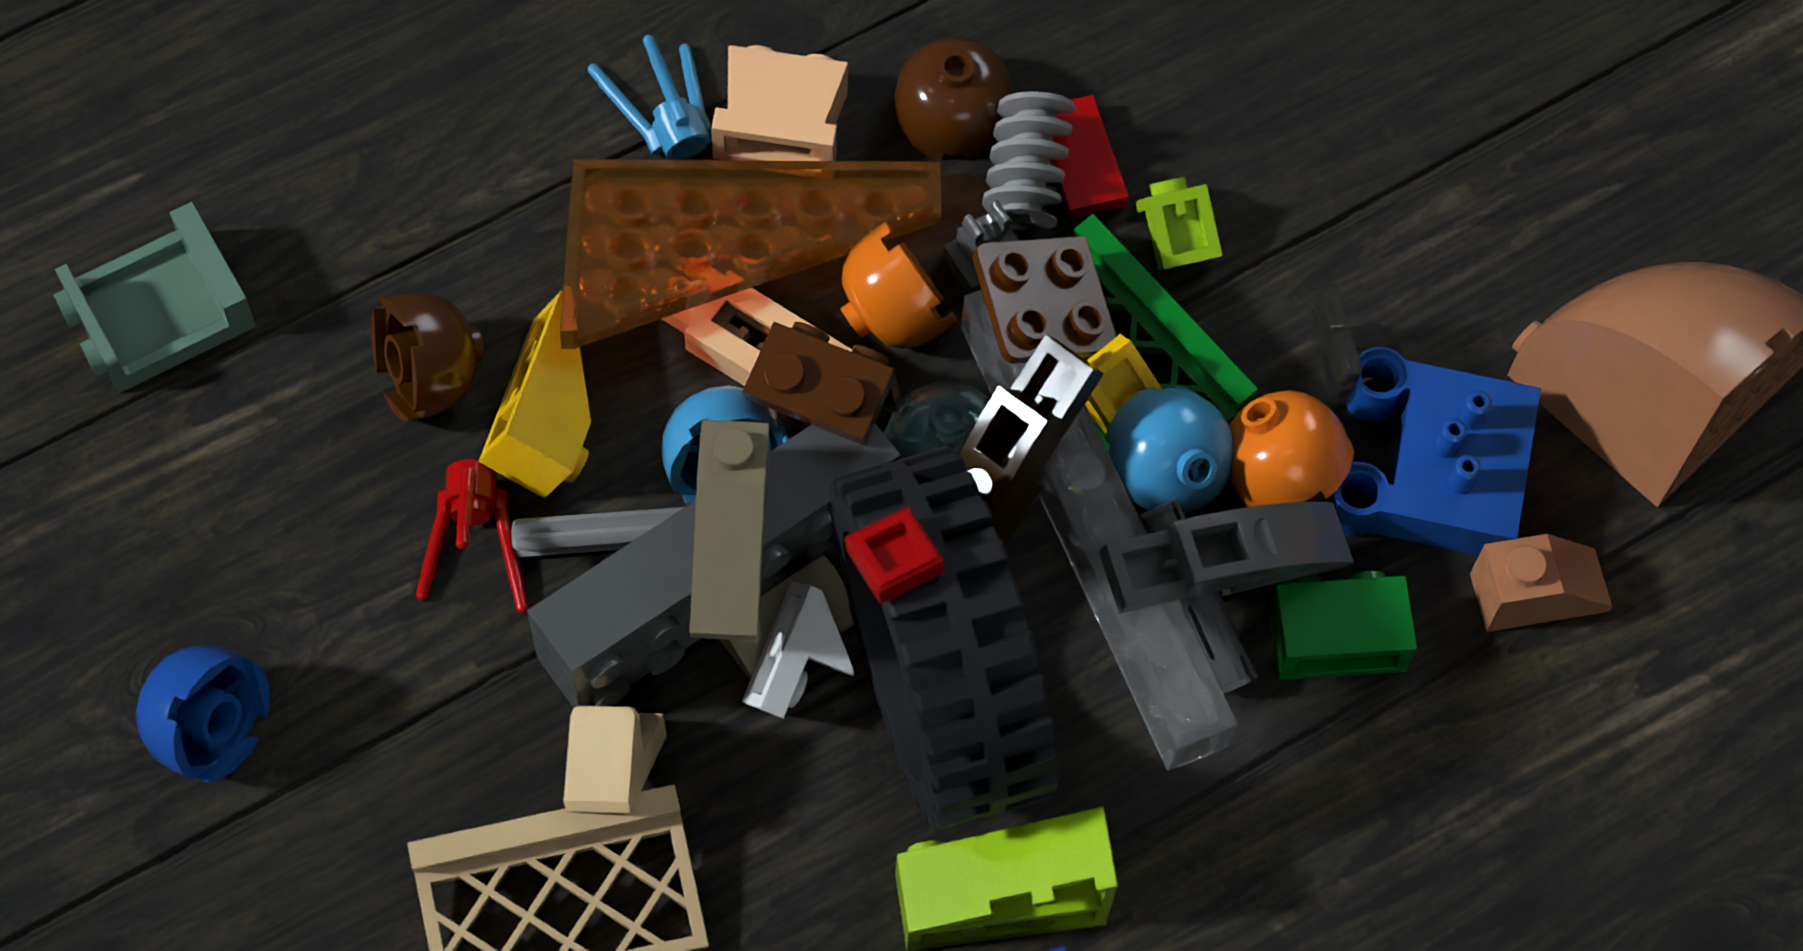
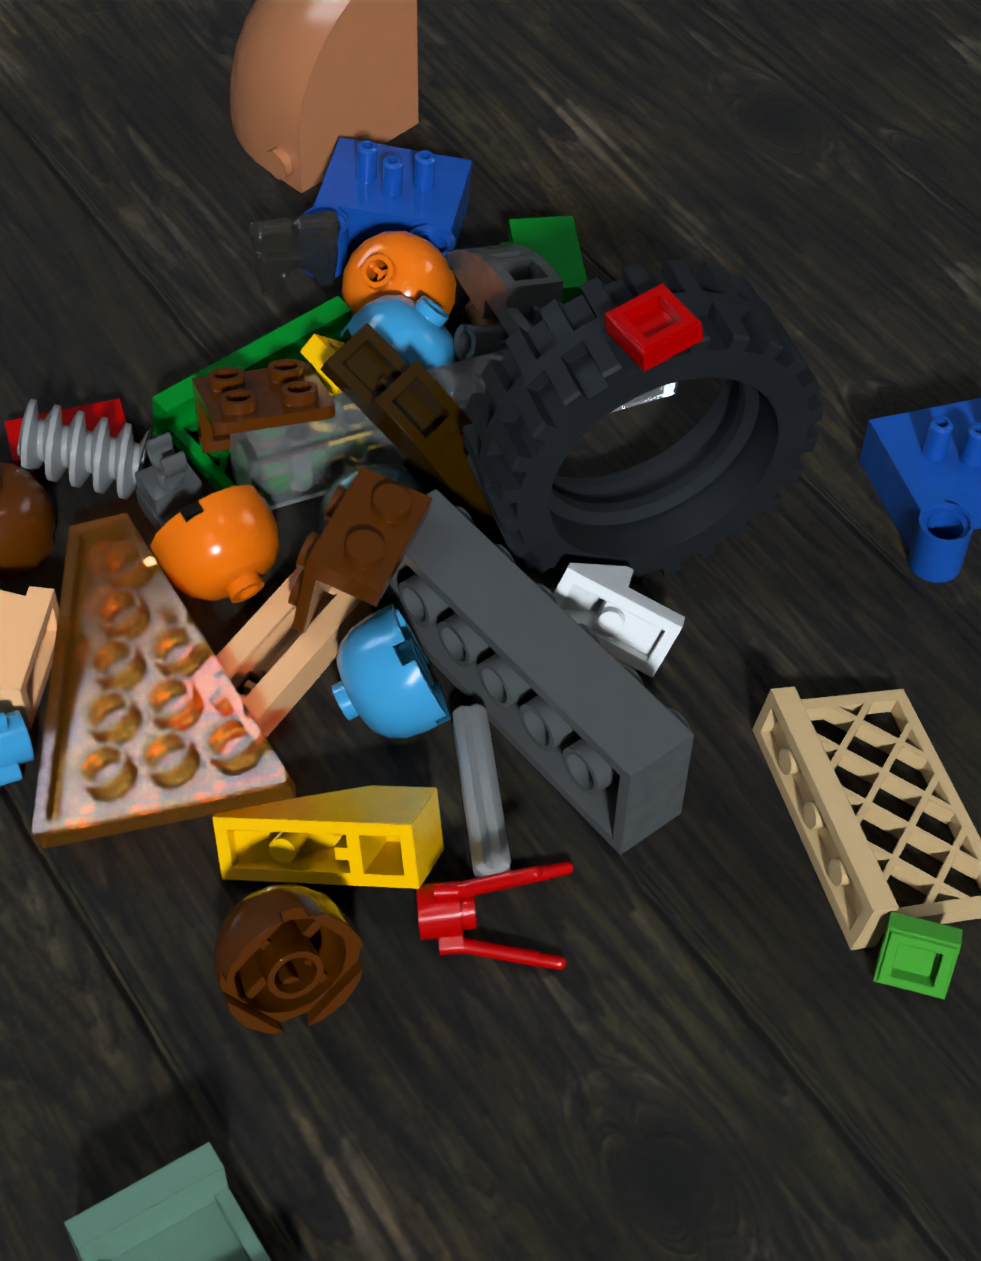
camera: 90 degrees left, 15 degrees down
blue cylinder [136,645,270,782] -> none
tan slope [564,706,667,813] -> none
dark tan slope [689,420,770,641] -> none
lime wedge [895,807,1117,951] -> none
lime bracket [1135,177,1223,271] -> none
nougat slope [1470,534,1612,632] -> none
none -> bright green tile [873,911,963,1000]

